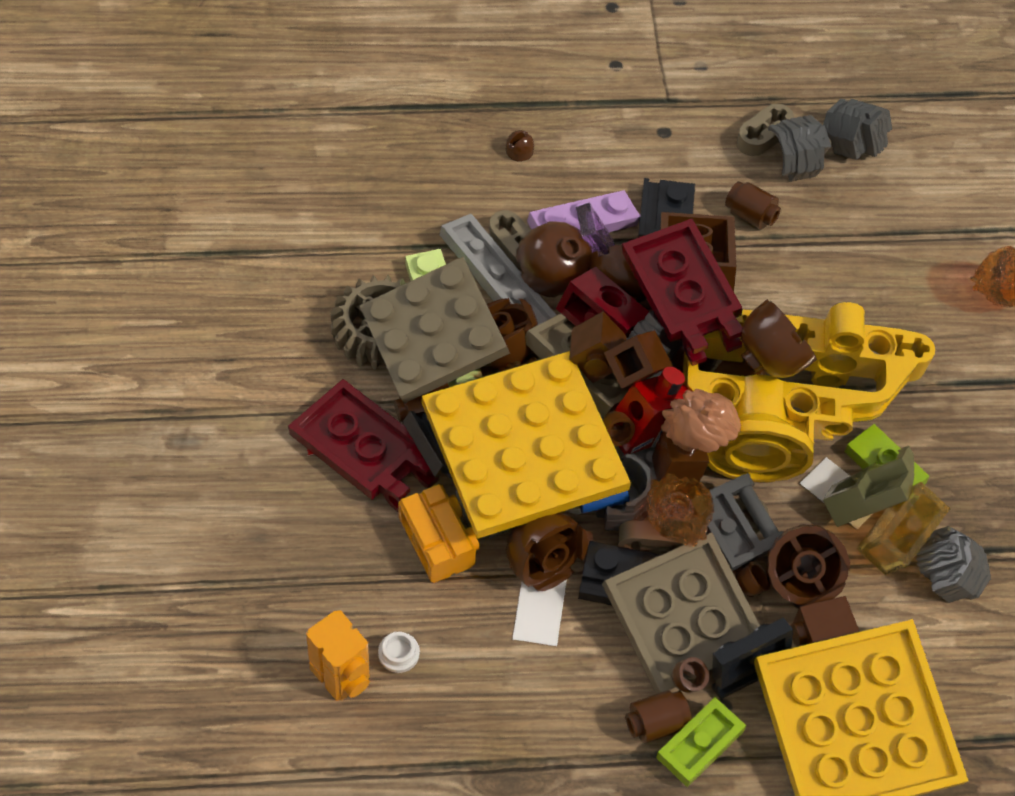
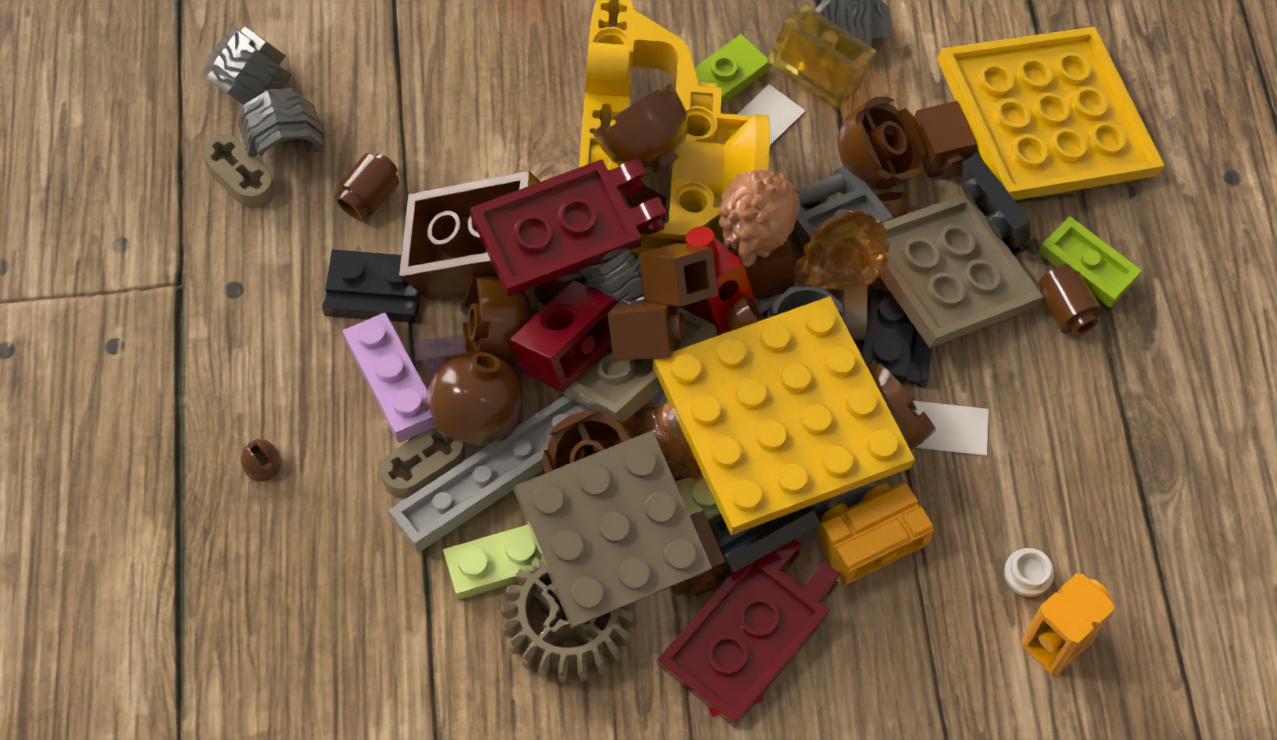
camera: 90 degrees left, 5 degrees up
reddish brown hinge [671,657,709,693] -> none
olive slope [823,446,914,527] -> none

